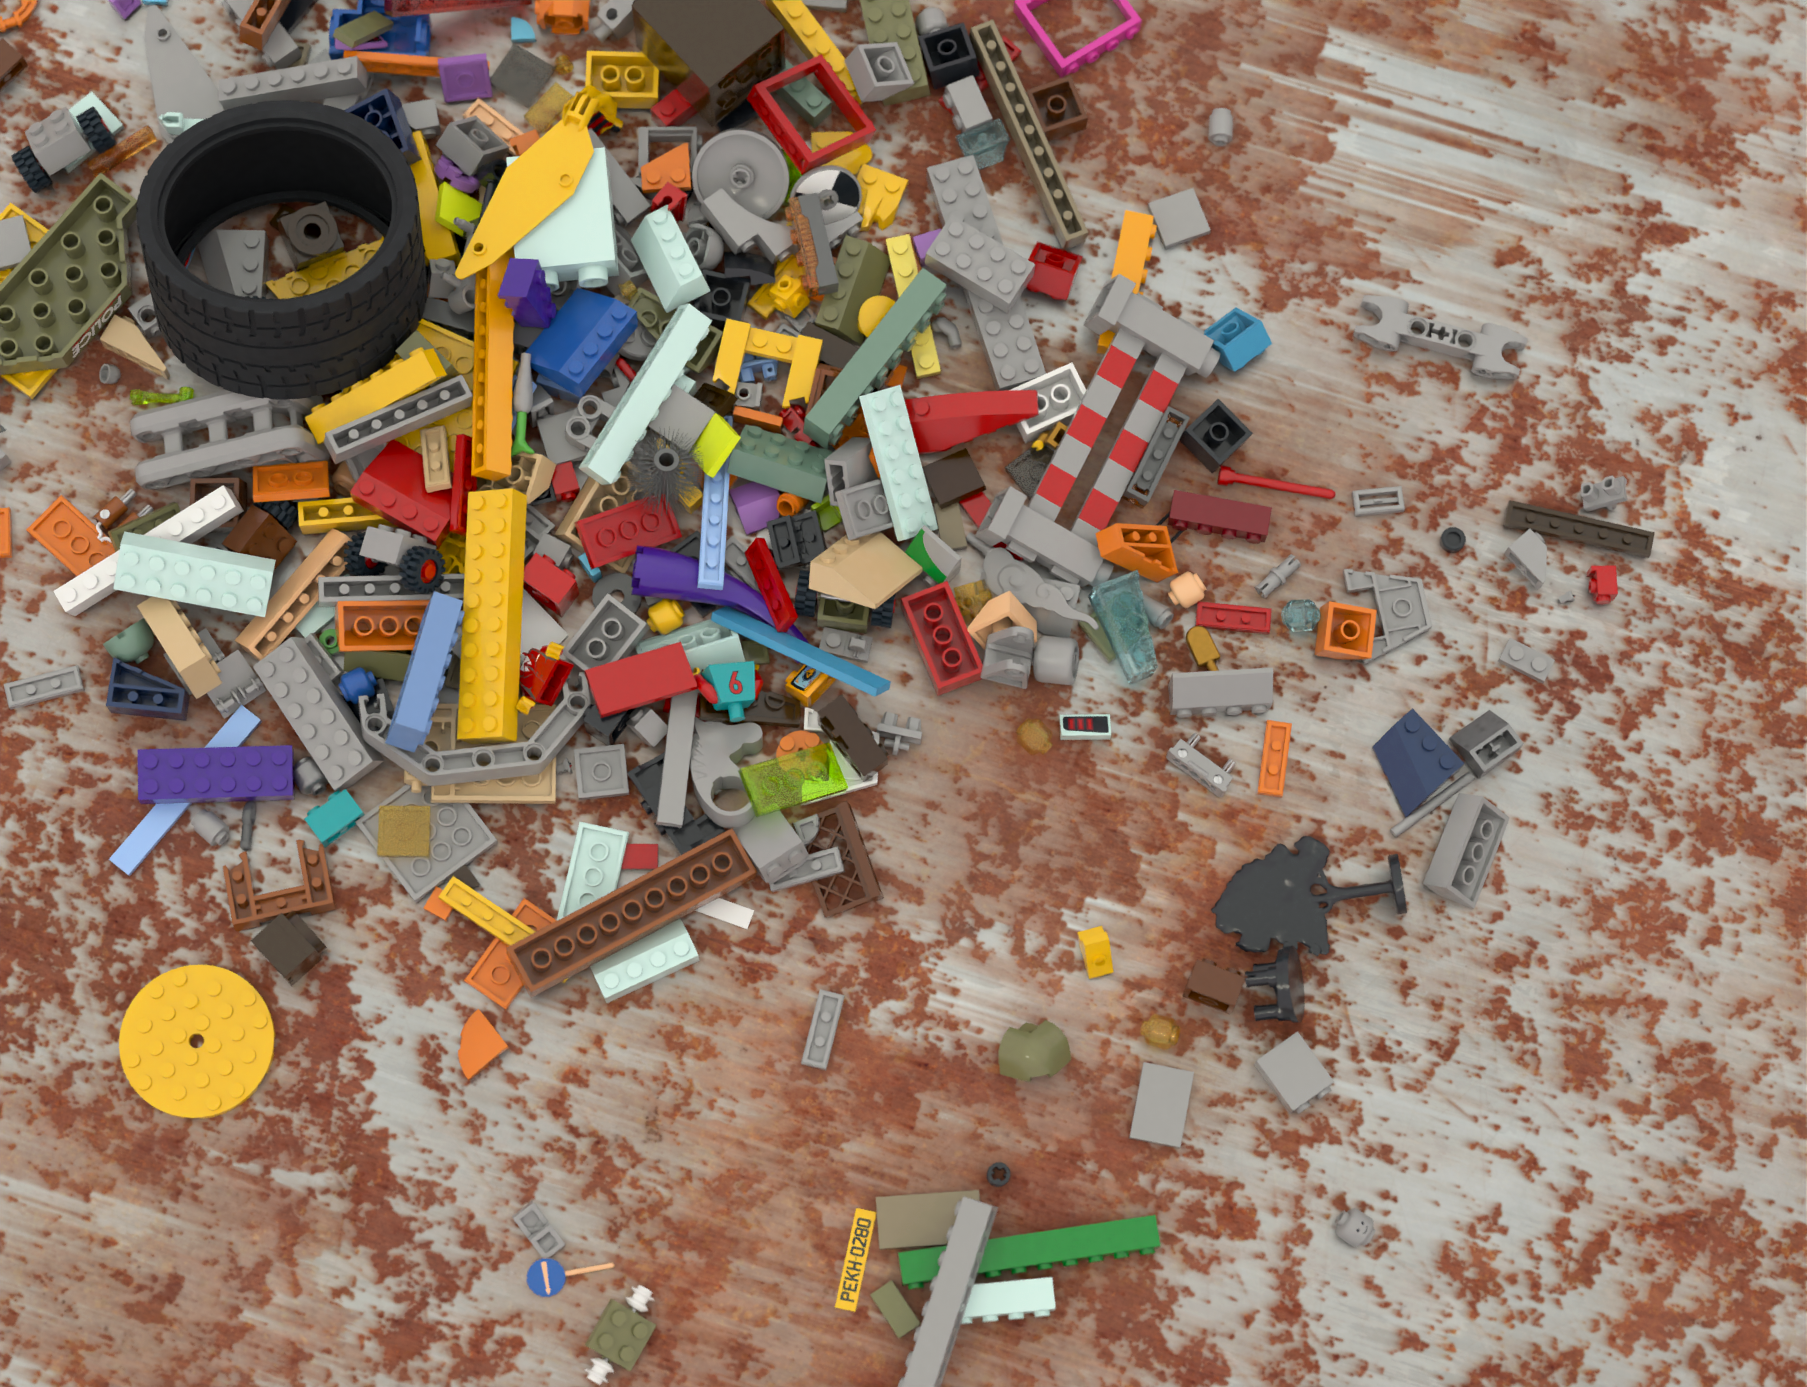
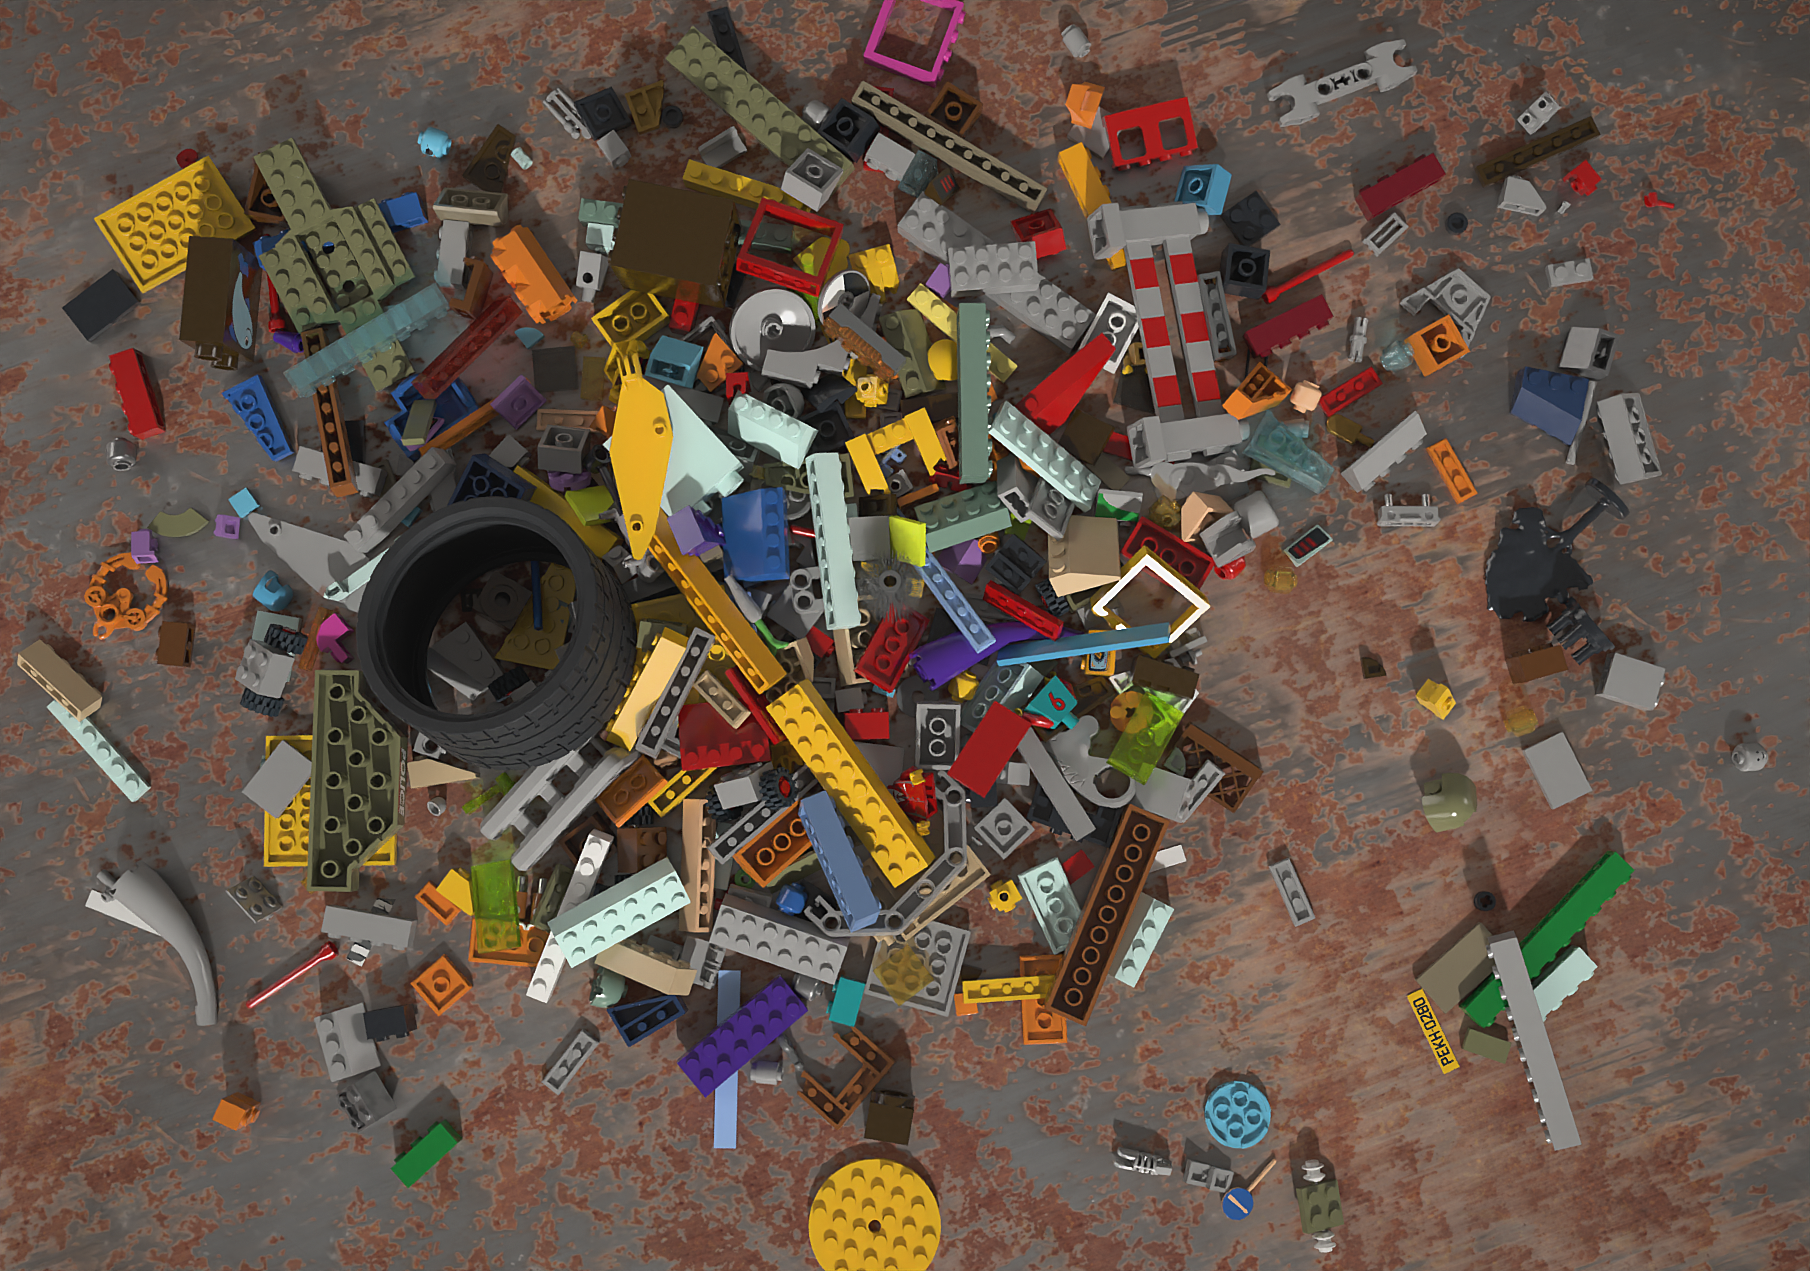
camera: 30 degrees left, 10 degrees up
orange brick [458,1009,509,1081] -> none
none -> dark azure helmet [253,570,293,611]
none -> dark pink brick [316,613,355,664]
none -> orange tile [415,880,461,926]
none -> yellow slope [436,867,478,916]
none -> clear neon green tile [471,859,521,954]
none -> blue bar [531,561,543,631]
none -> medium azure slope [645,335,704,389]
none -> dark tan tile [699,545,723,566]
none -> slope [924,167,960,205]
none -> yellow brick [987,878,1023,913]
none -> orange slope [1065,82,1105,129]
none -> yellow window [1090,545,1210,659]
none -> red window [1101,97,1198,172]
none -> light grey hinge [1114,1147,1172,1176]
none -> medium azure tile [1204,1081,1271,1149]
none -> red head [1214,556,1246,580]
none -> black plate [1220,191,1281,247]
none -> dark red brick [1355,153,1446,221]
none -> dark brown tile [1360,657,1387,679]
none -> red hand [1644,192,1675,209]

